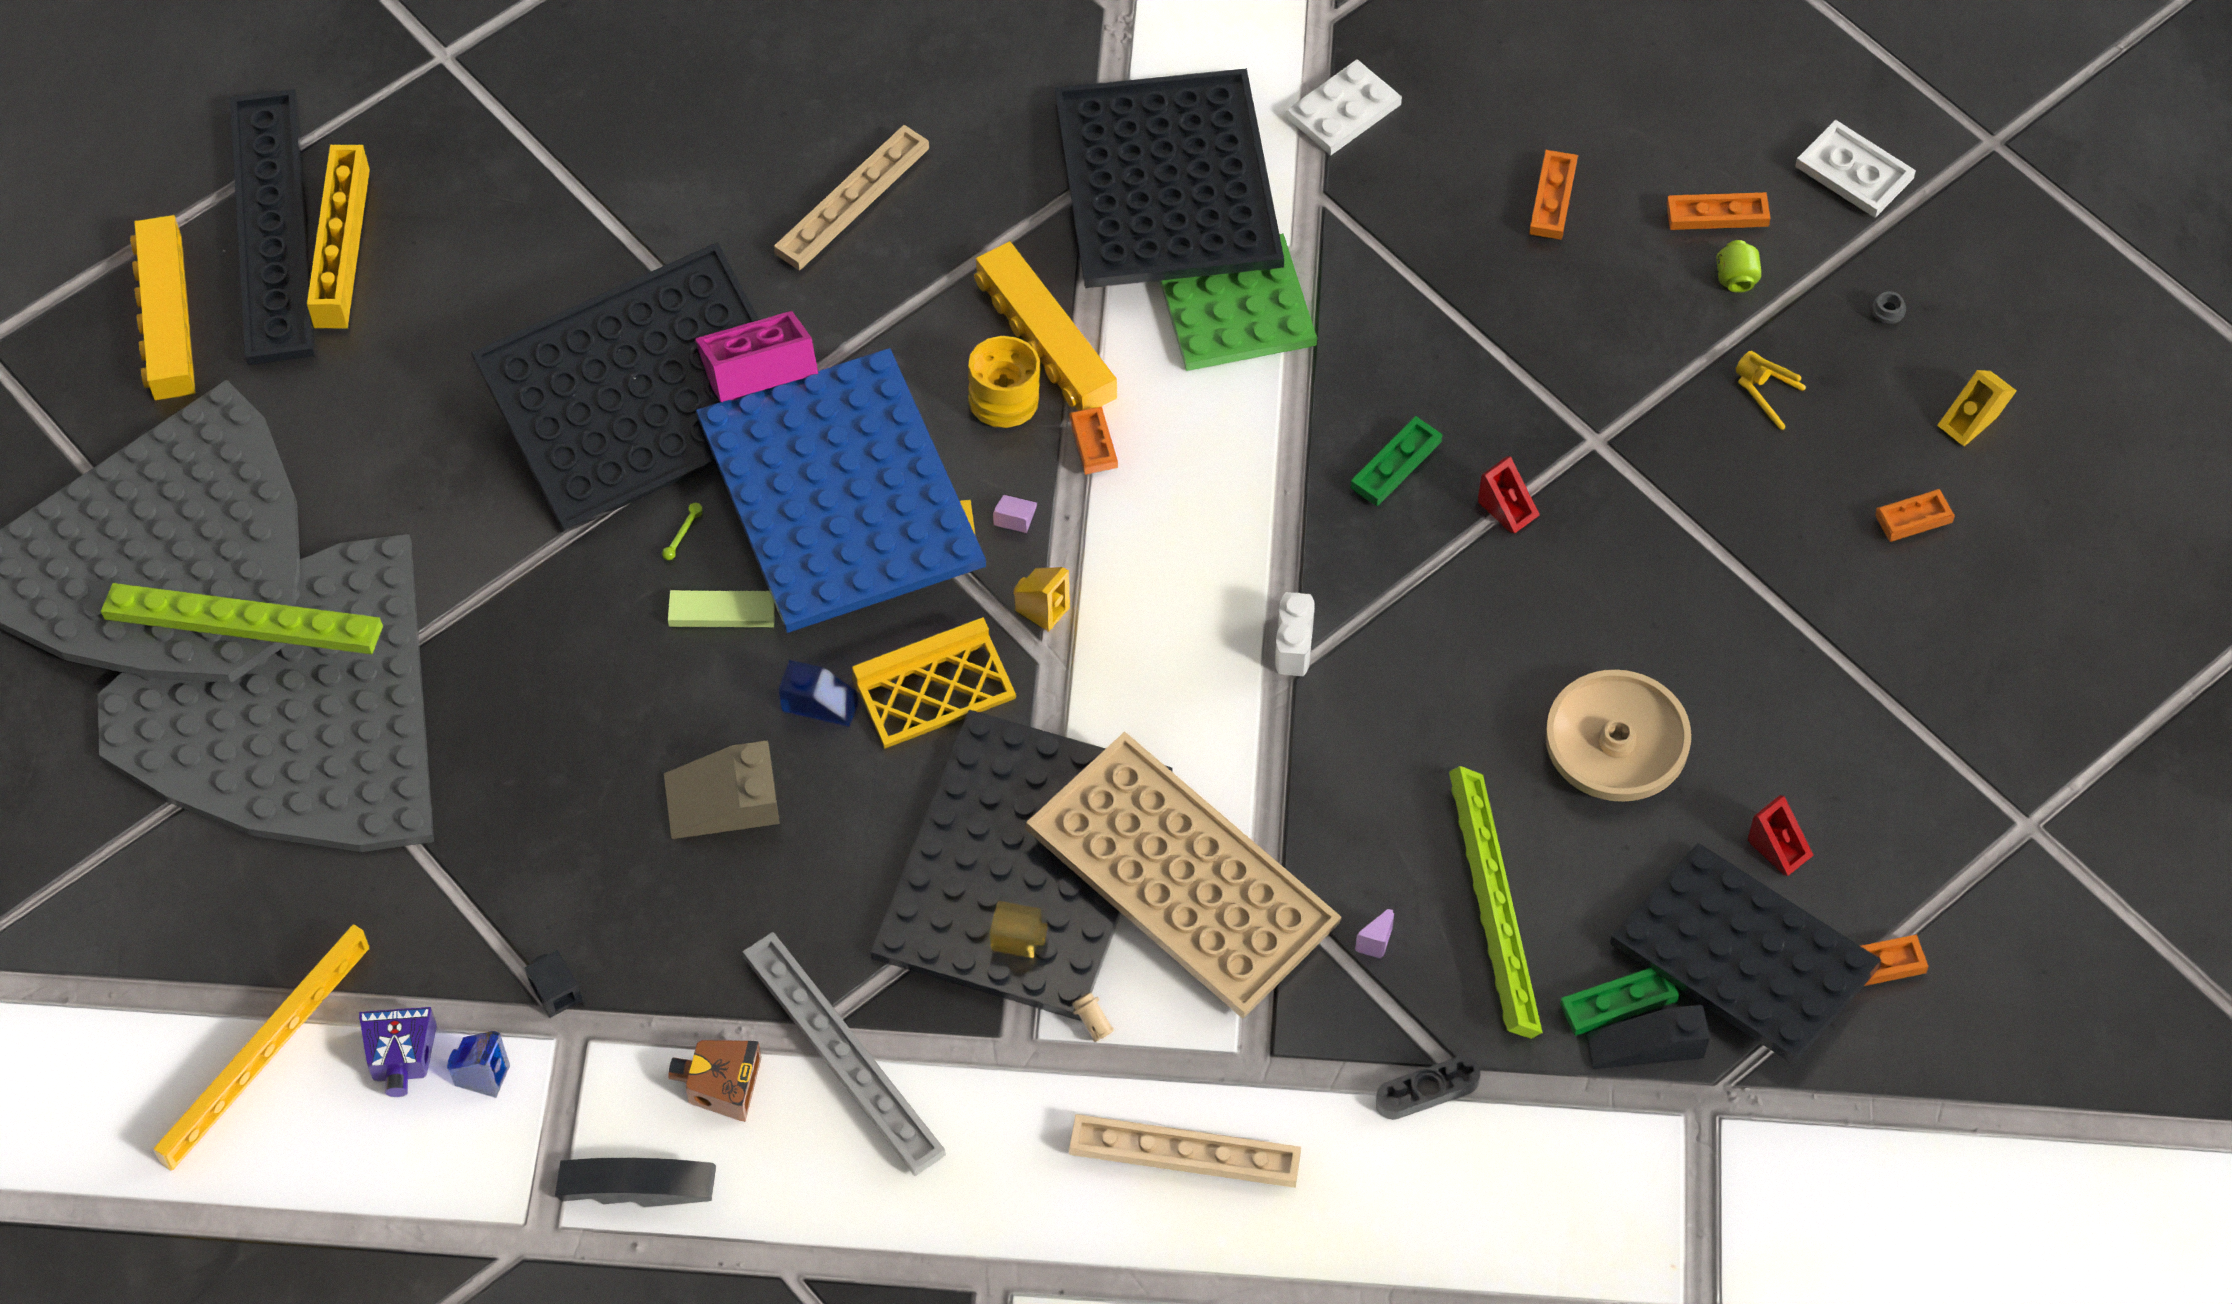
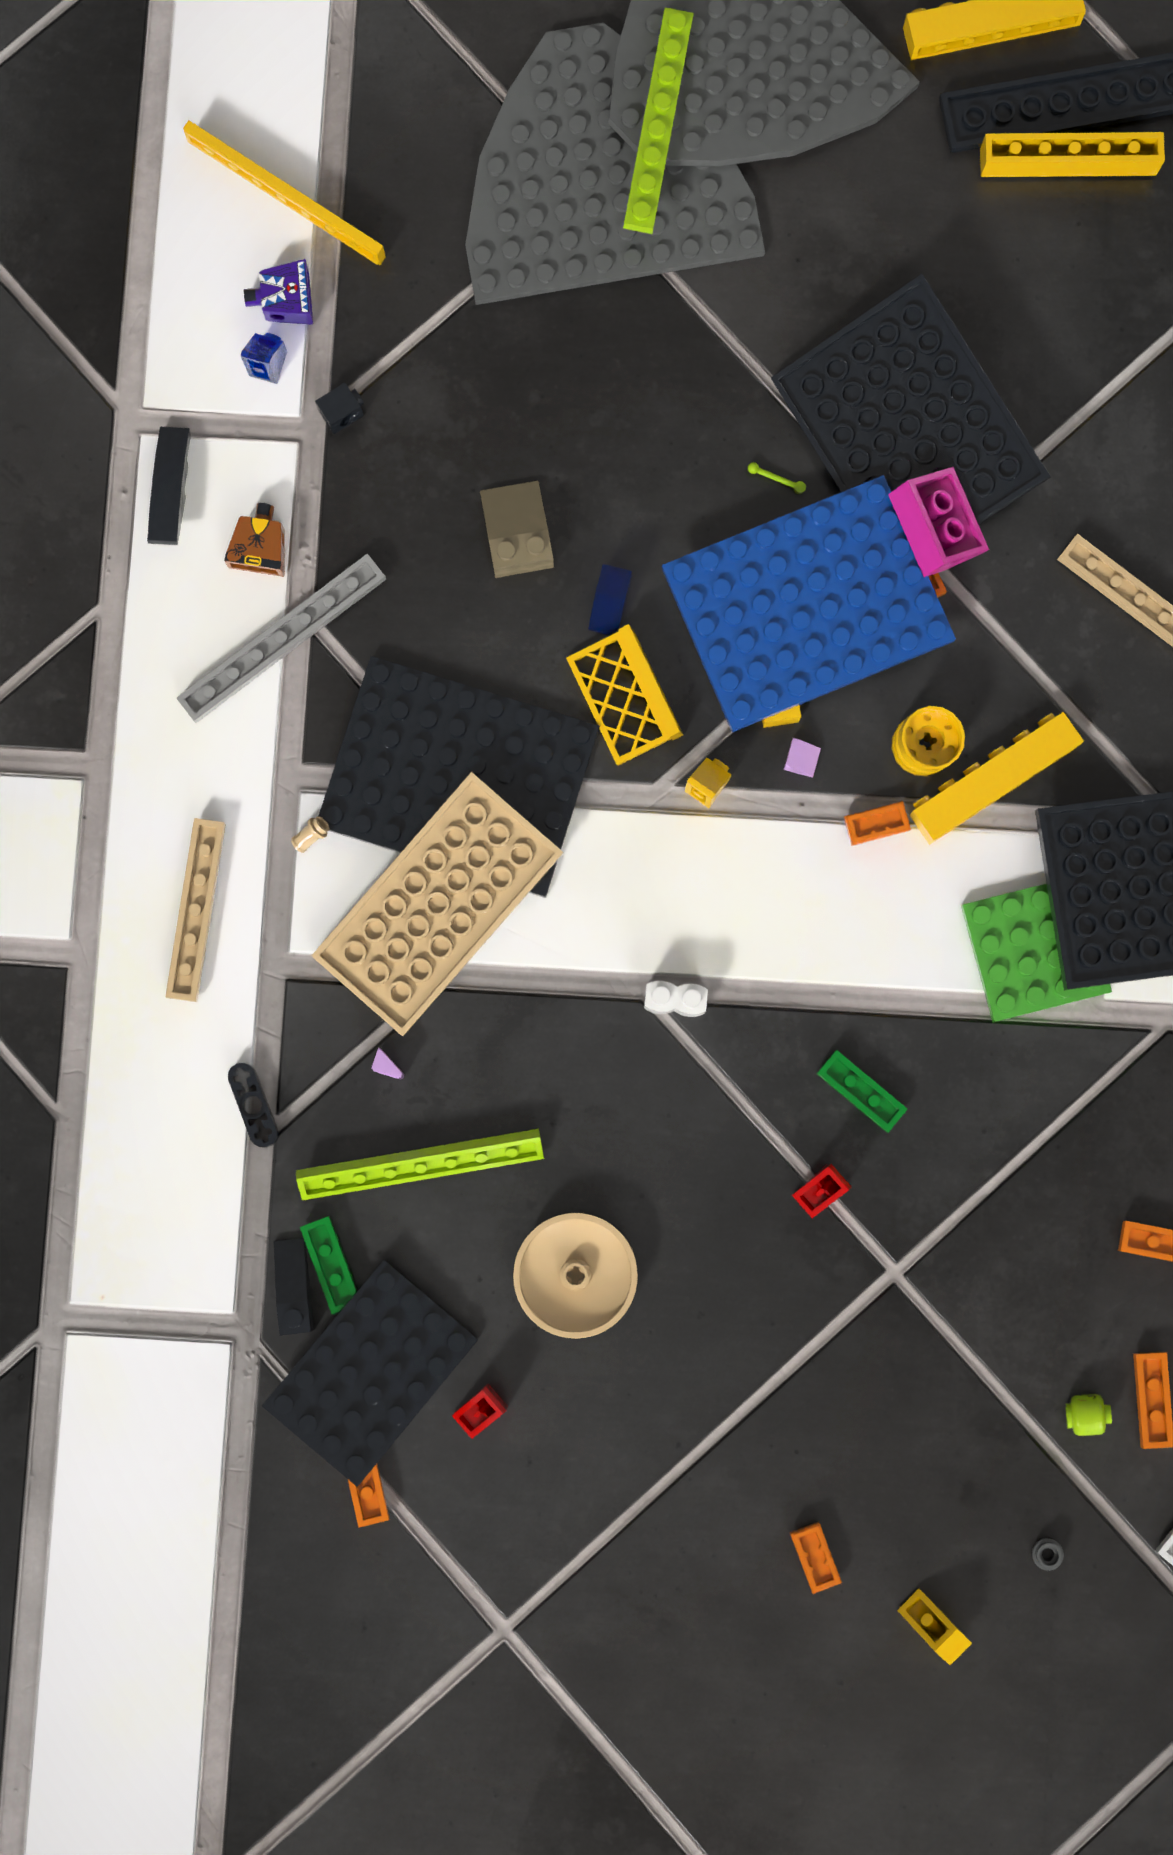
camera: 90 degrees right, 25 degrees up
yellowish green tile [668,590,776,627] -> none
clear yellow brick [990,901,1047,958] -> none
yellow plant [1736,351,1806,430] -> none

